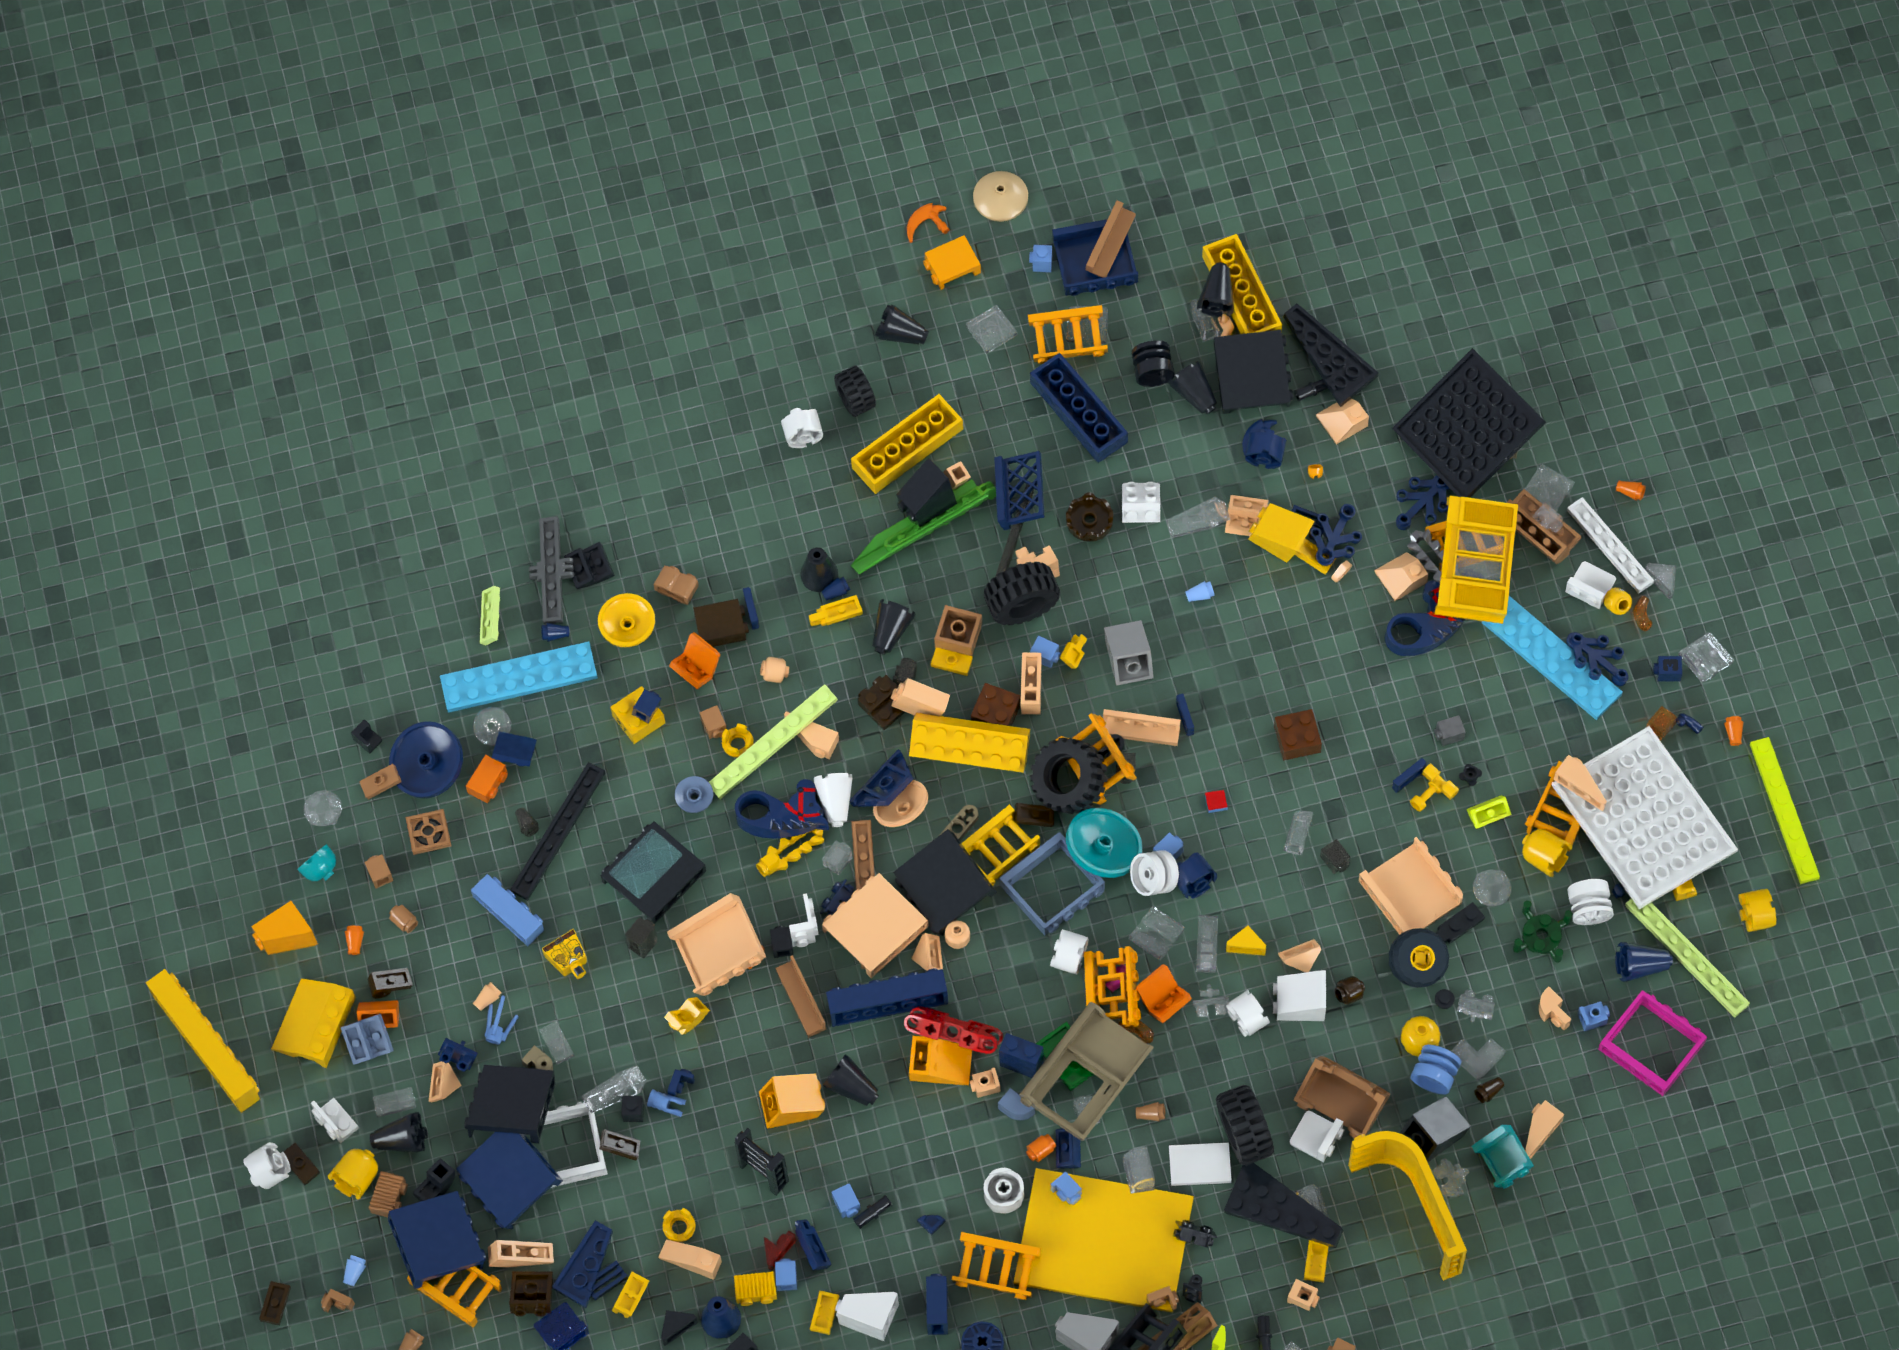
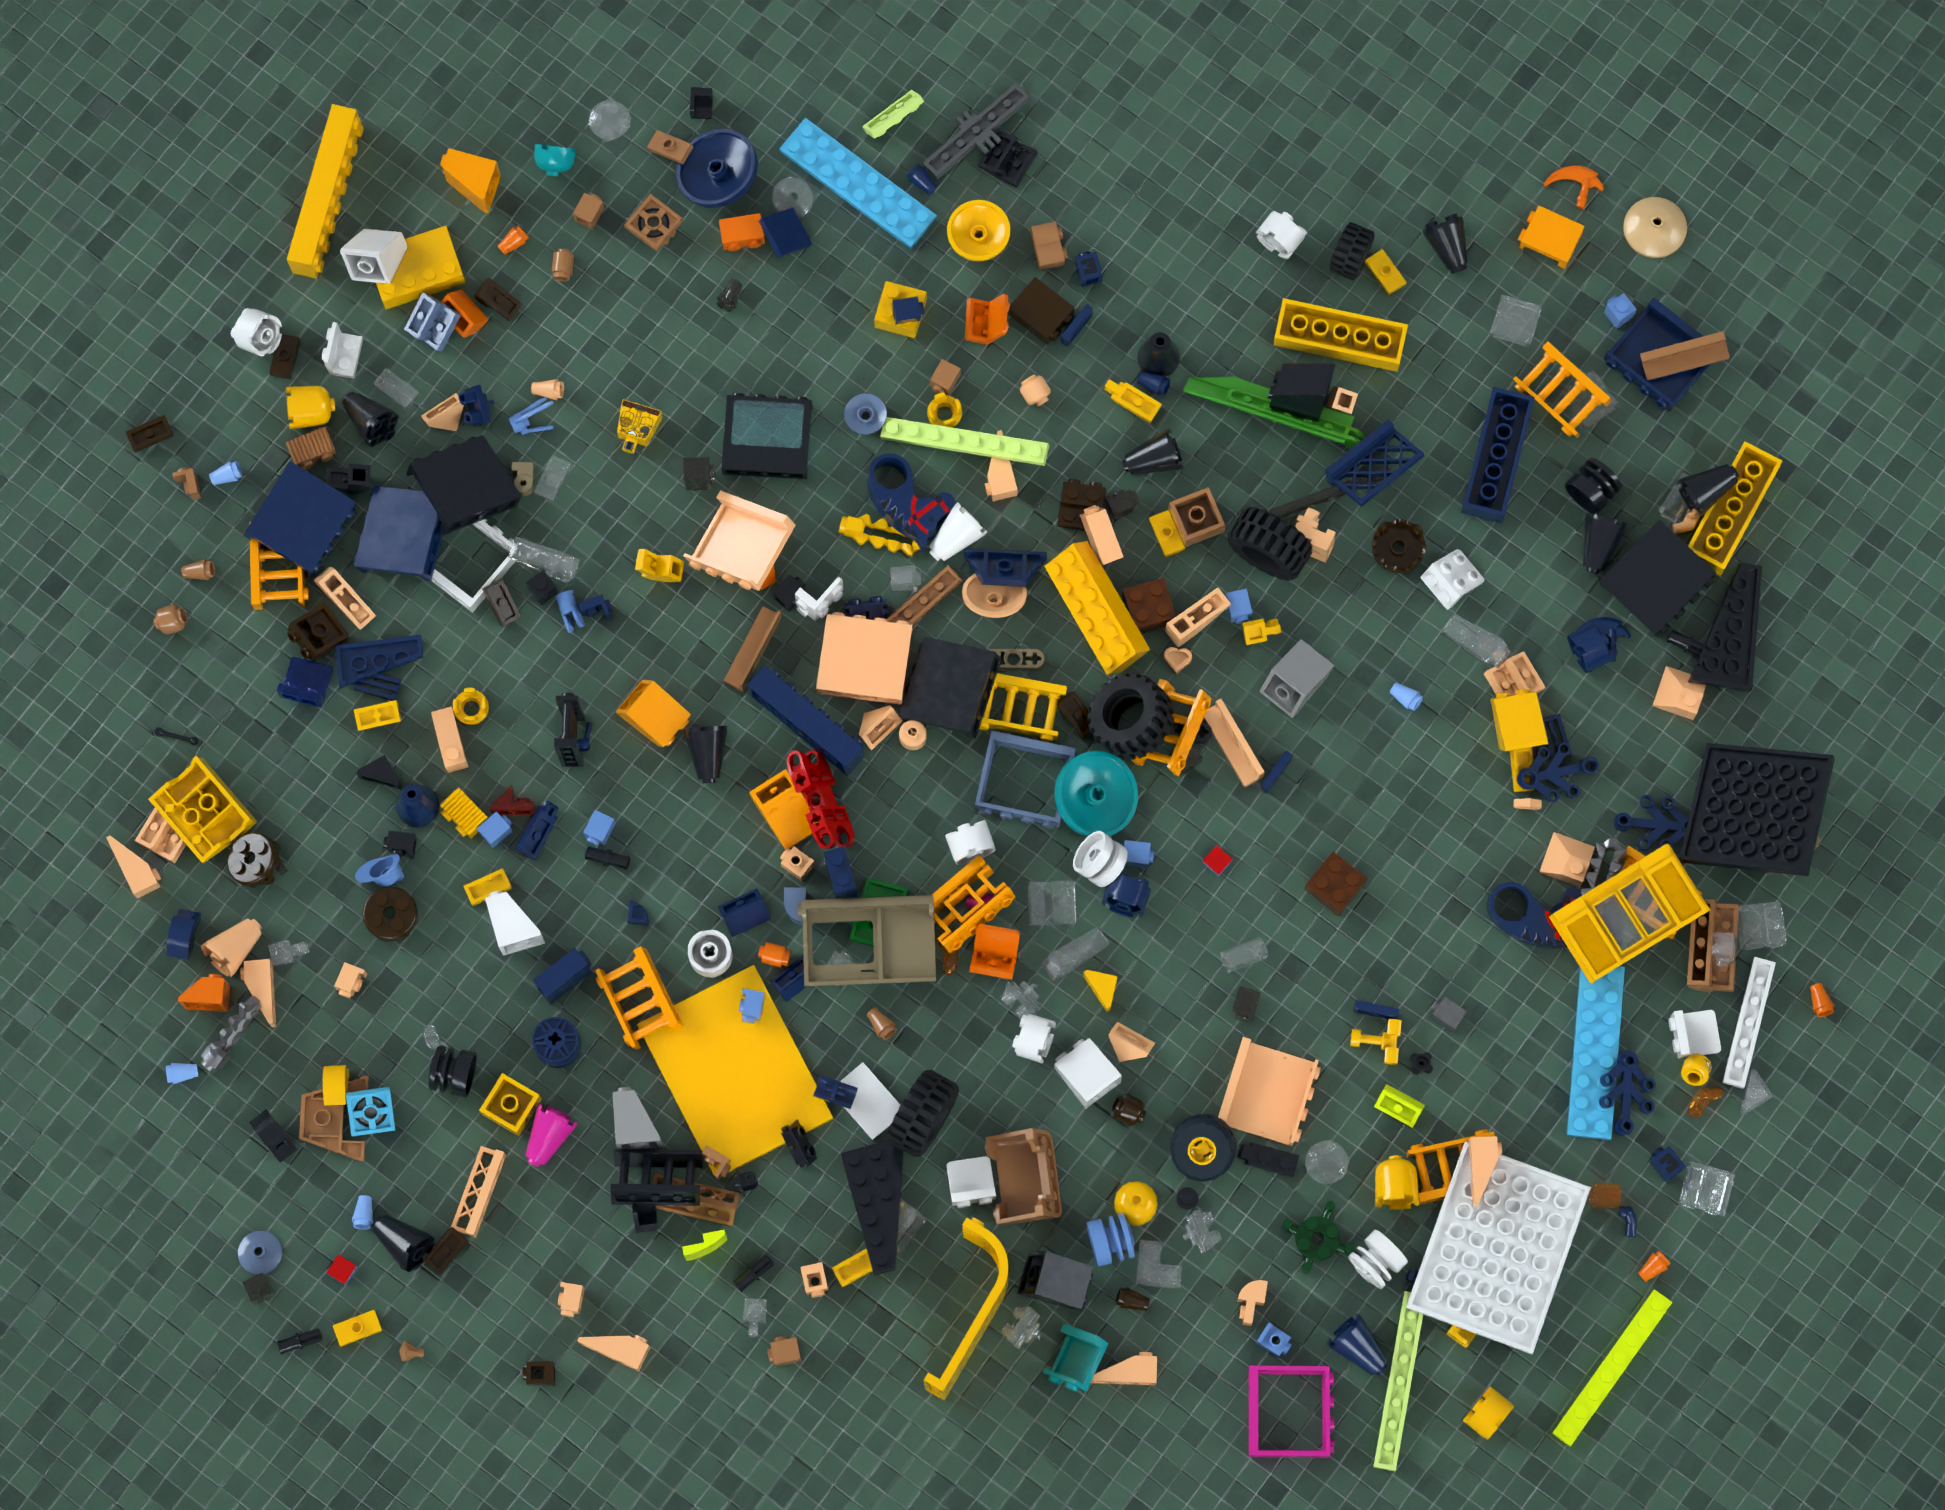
camera: 50 degrees right, 10 degrees up
medium blue brick [471,874,544,947] -> none
black plate [510,762,606,901] -> none
clear brick [1122,1146,1155,1194] -> none
light orange hinge [1308,464,1323,479] -> none
none -> white slope [340,229,407,284]
none -> dark blue panel [718,888,771,937]
none -> dark blue hips [813,1075,858,1109]
none -> dark blue brick [1075,251,1103,287]
none -> light nougat tile [1164,647,1192,674]
none -> yellow plate [1365,249,1407,295]

